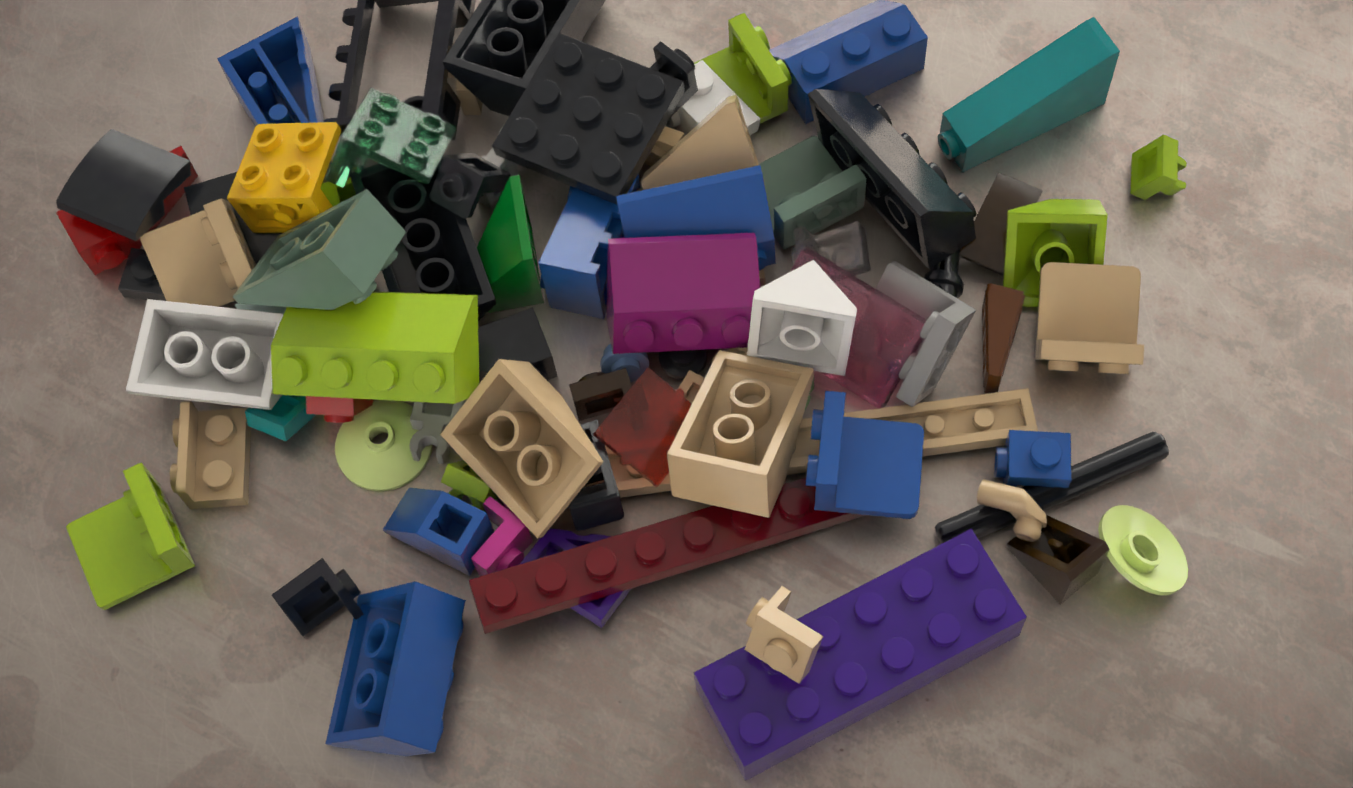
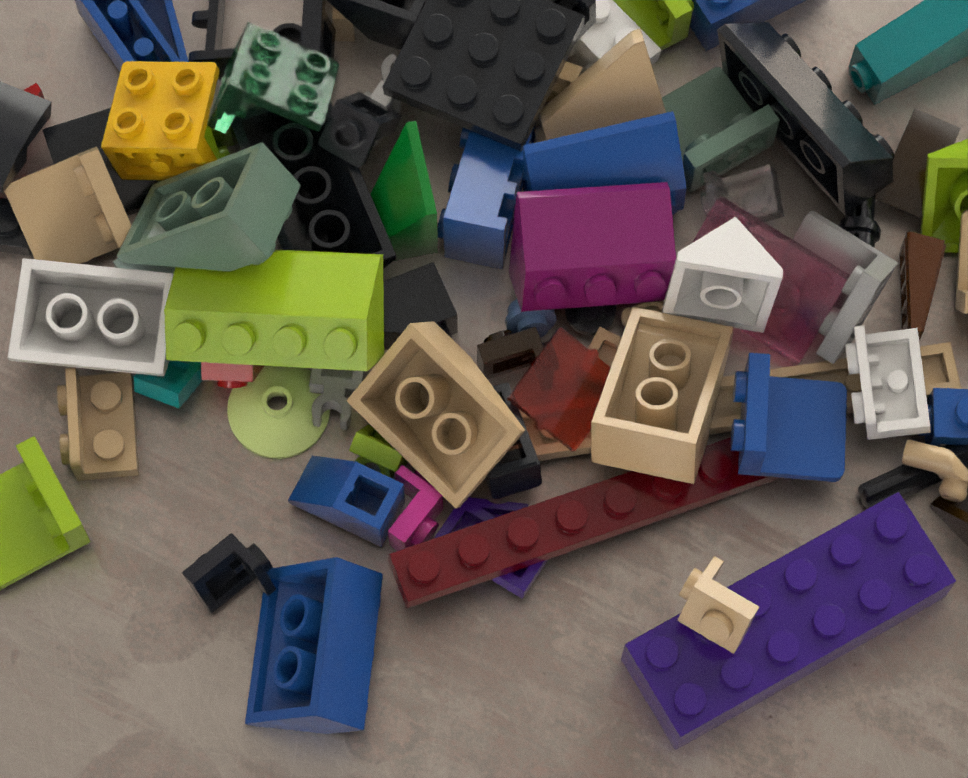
camera: 10 degrees left, 5 degrees up
none -> white bracket [845,325,931,440]

